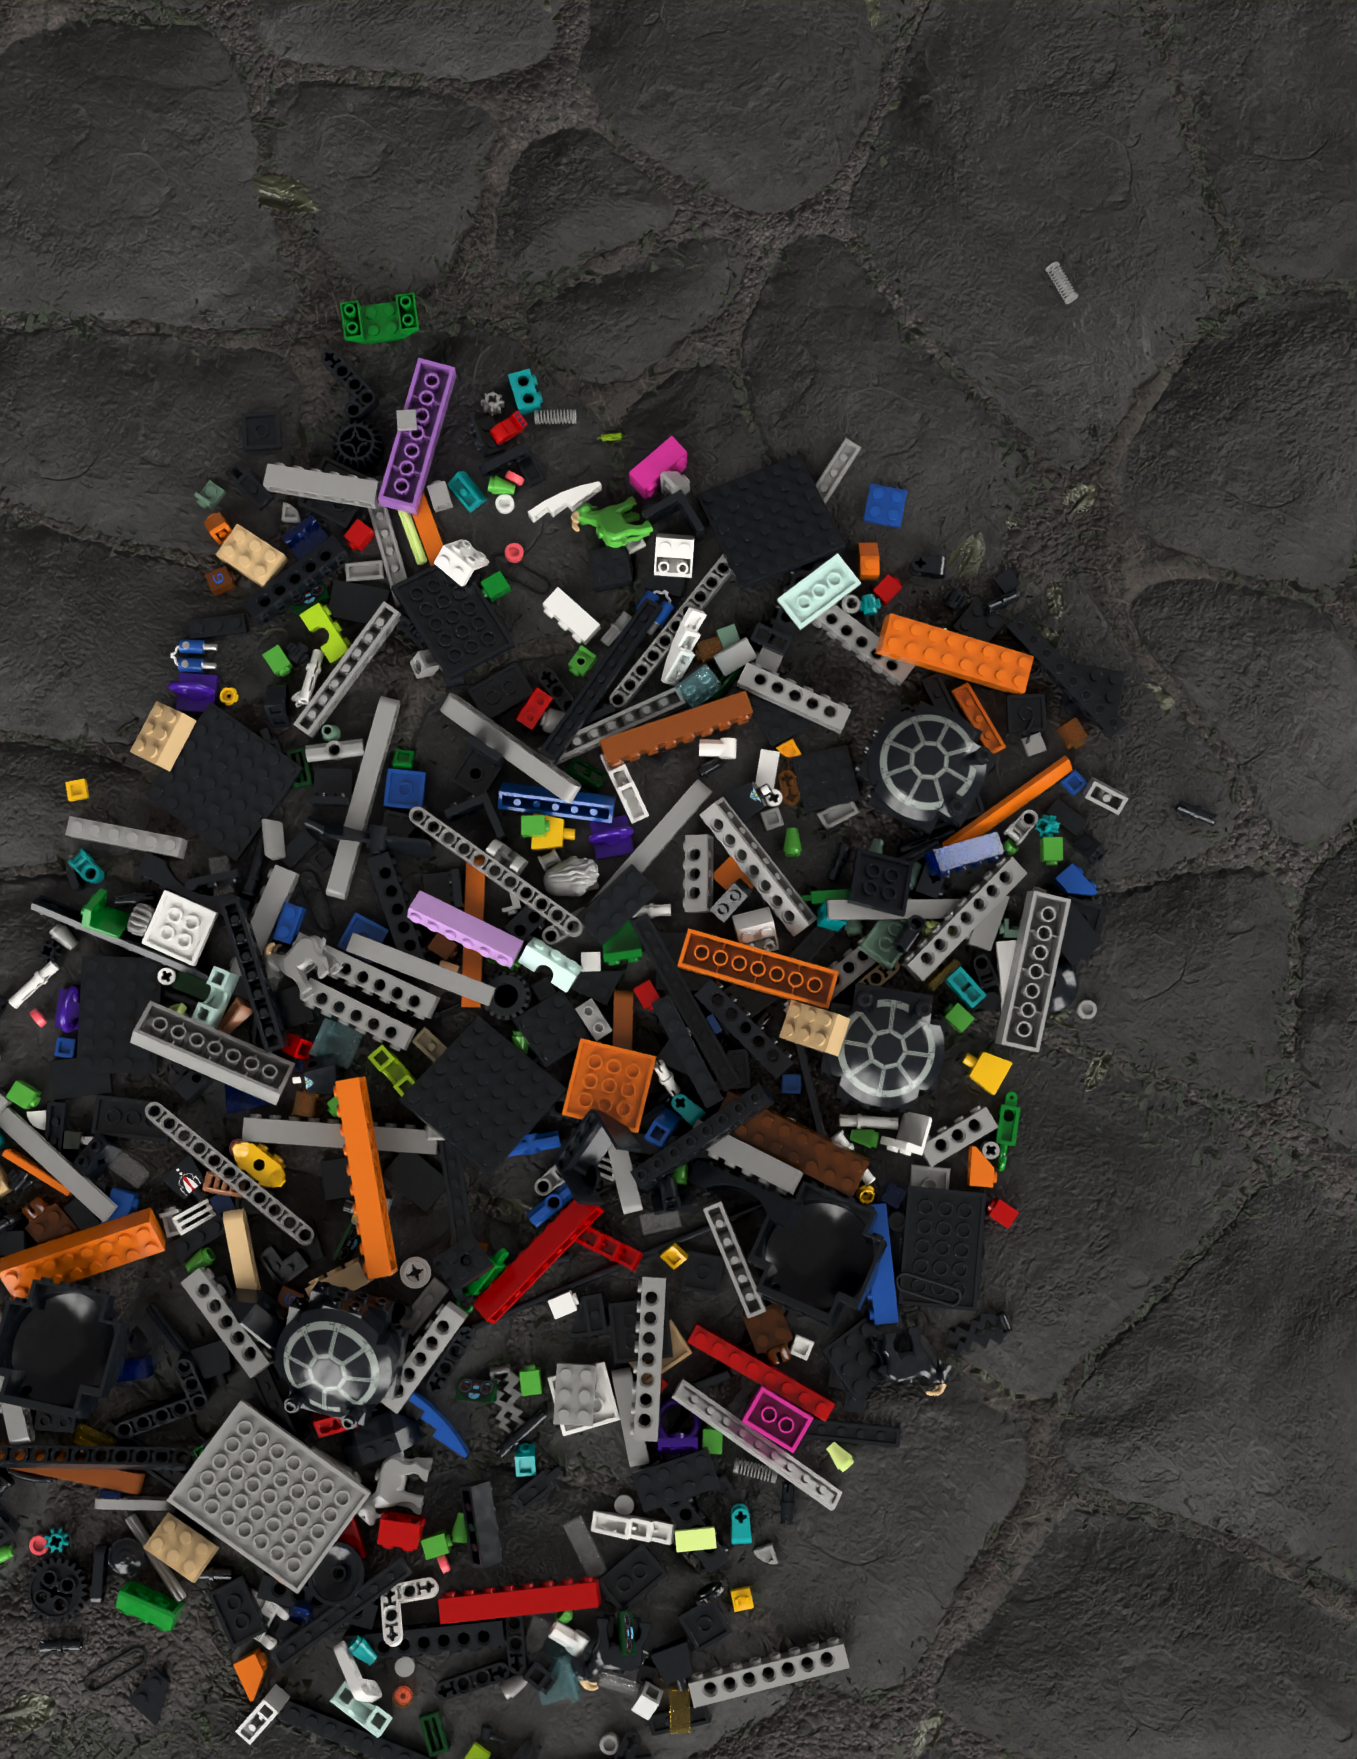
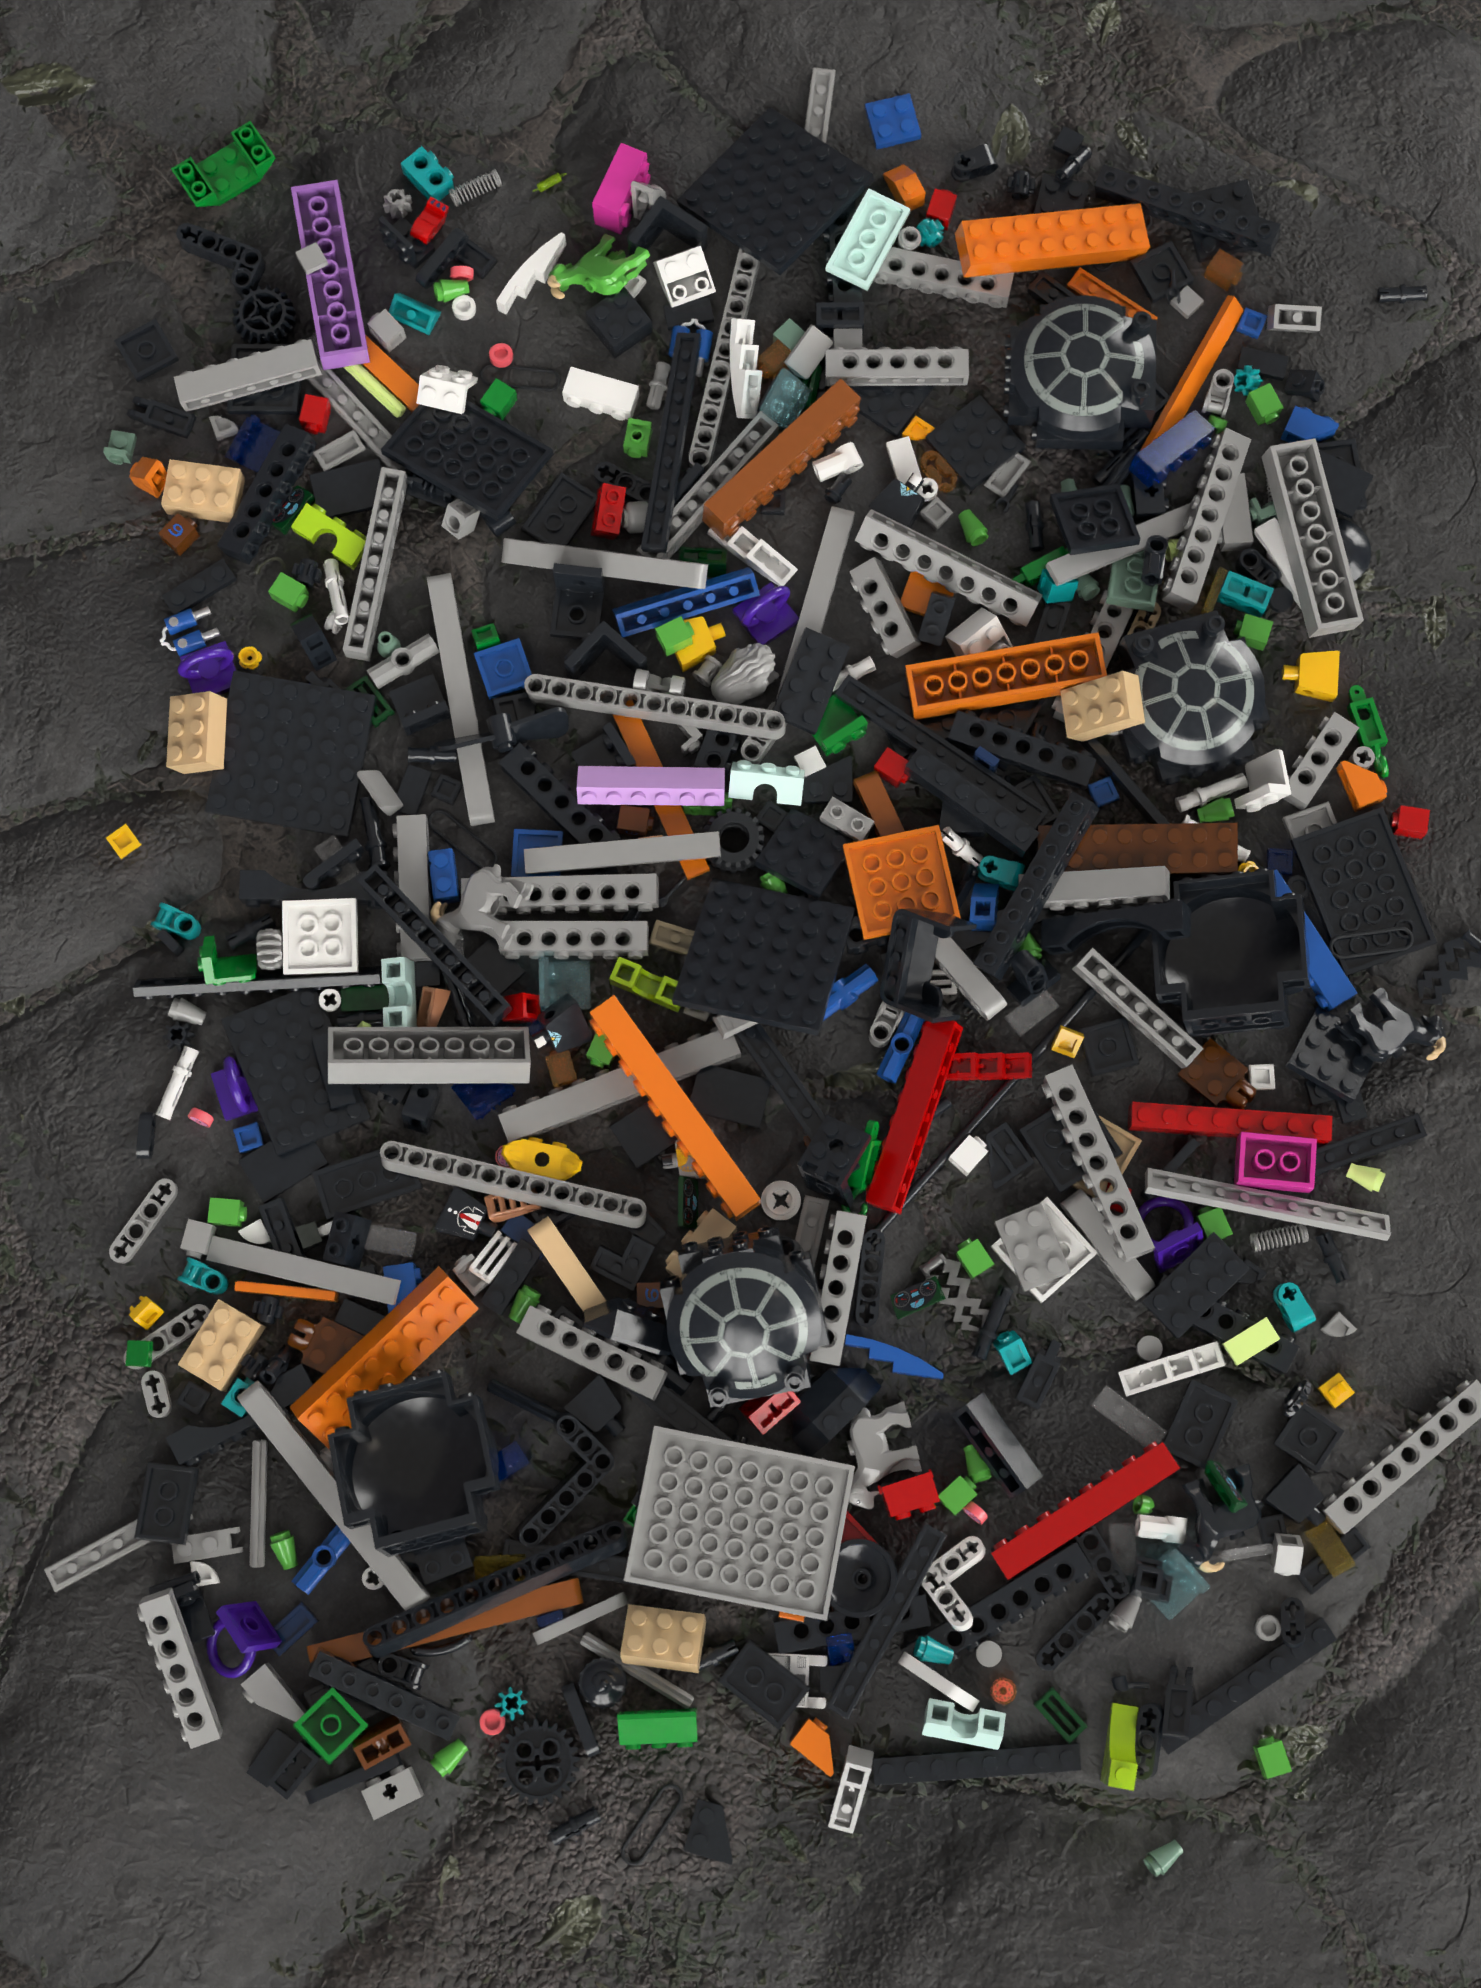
camera: 25 degrees left, 5 degrees down
light grey brick [65,816,188,859] -> none
light grey tile [1076,1000,1097,1019] -> none

